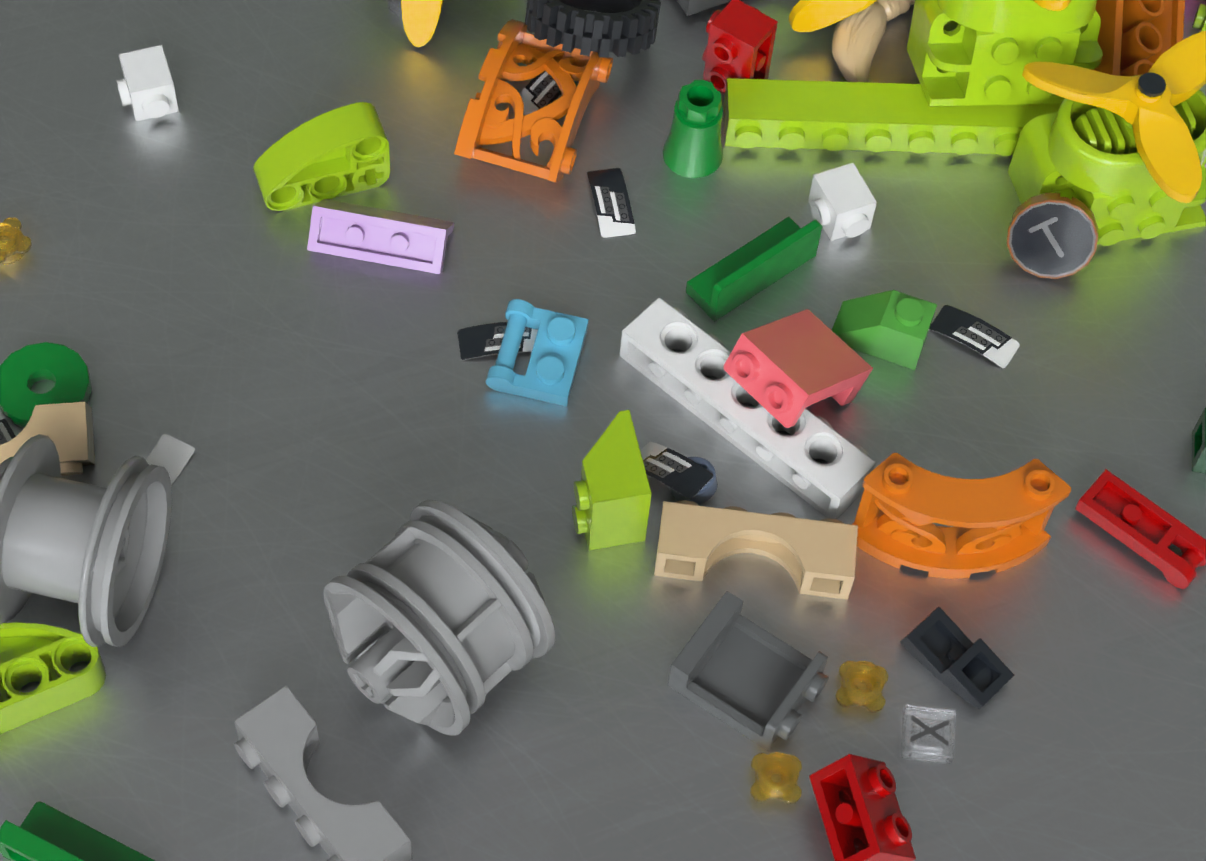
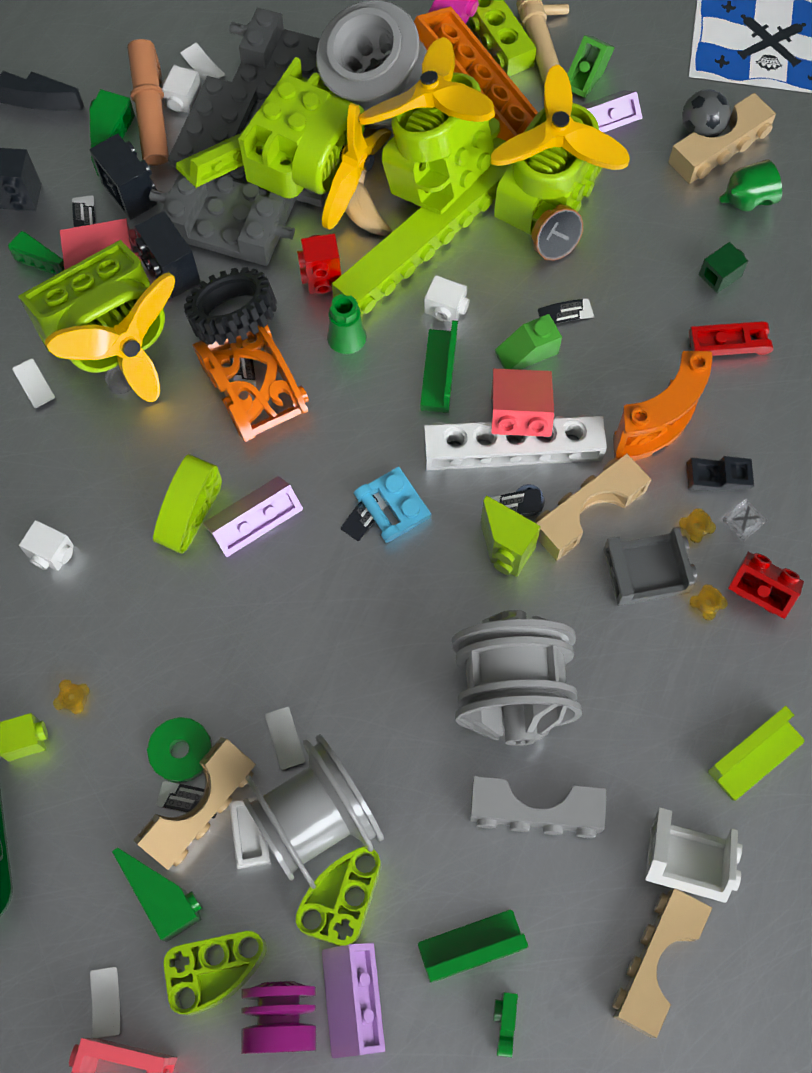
camera: 40 degrees left, 10 degrees up
sticker [587,168,636,238] -> none

